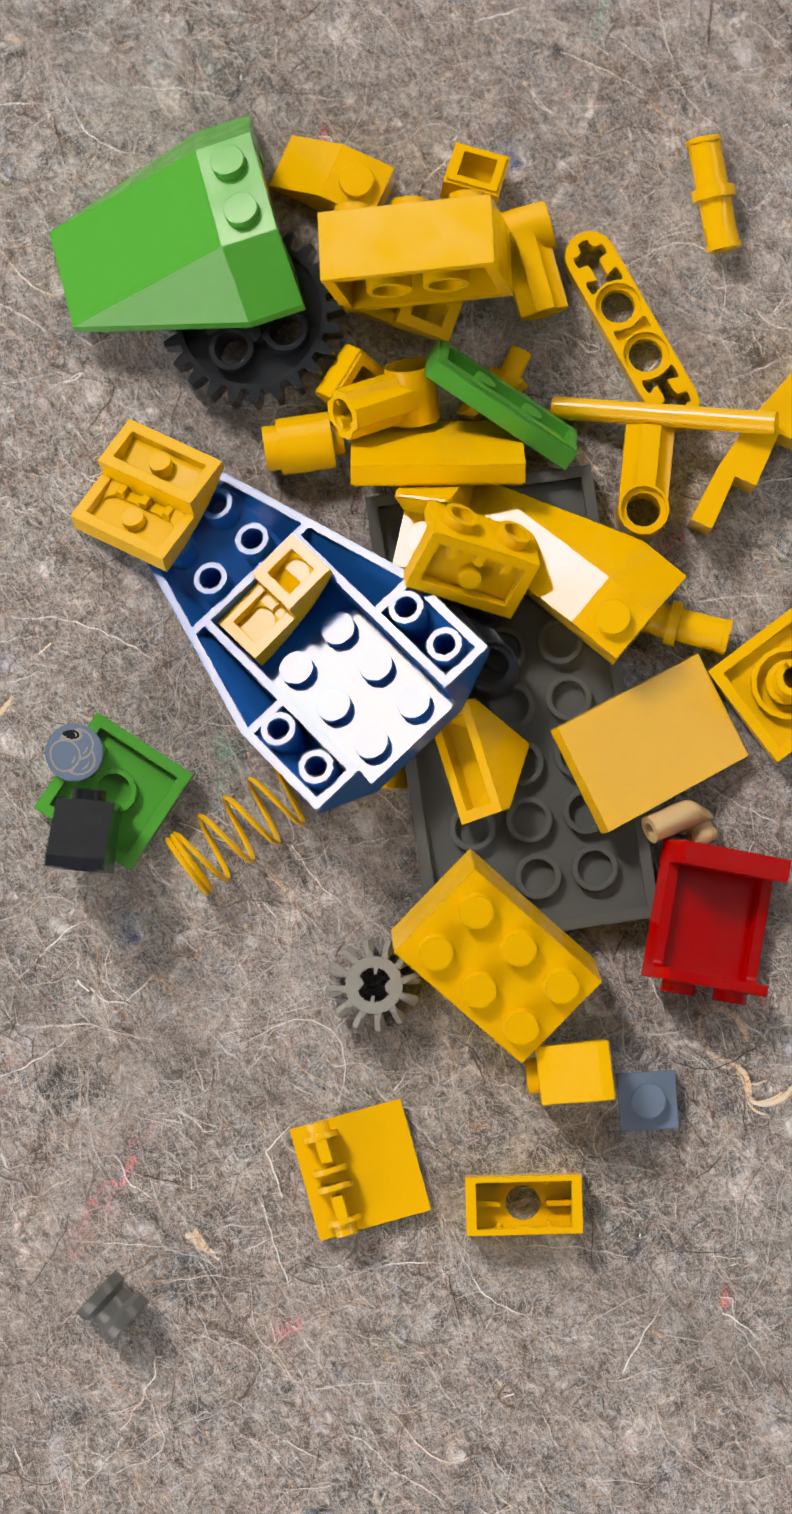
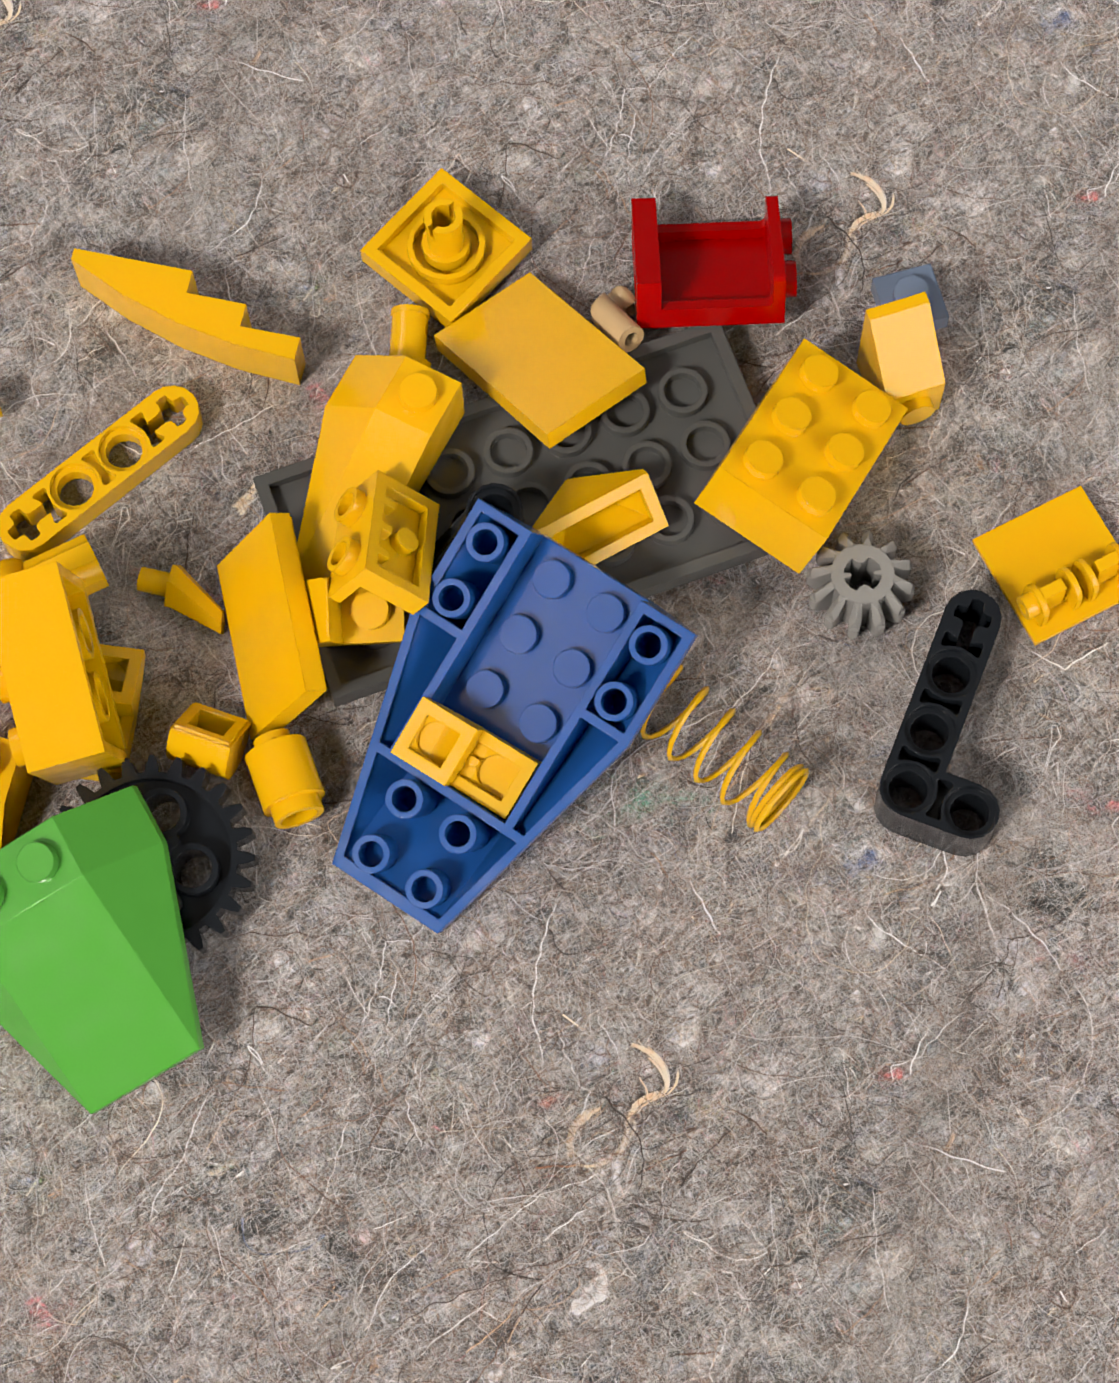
camera: 100 degrees left, 15 degrees down
bright green plate [34,712,194,871] -> none
black slope [44,788,120,874] -> none
sand blue tile [45,724,105,782] -> none
yellow slope [70,419,224,572] -> none
yellow piece [327,357,440,440] -> none
bright green tile [425,339,578,470] -> none
yellow piece [465,1172,583,1236] -> none
yellow bar [551,396,779,435] -> none
yellow piece [614,423,675,541] -> none
none -> black beam [874,589,1002,857]

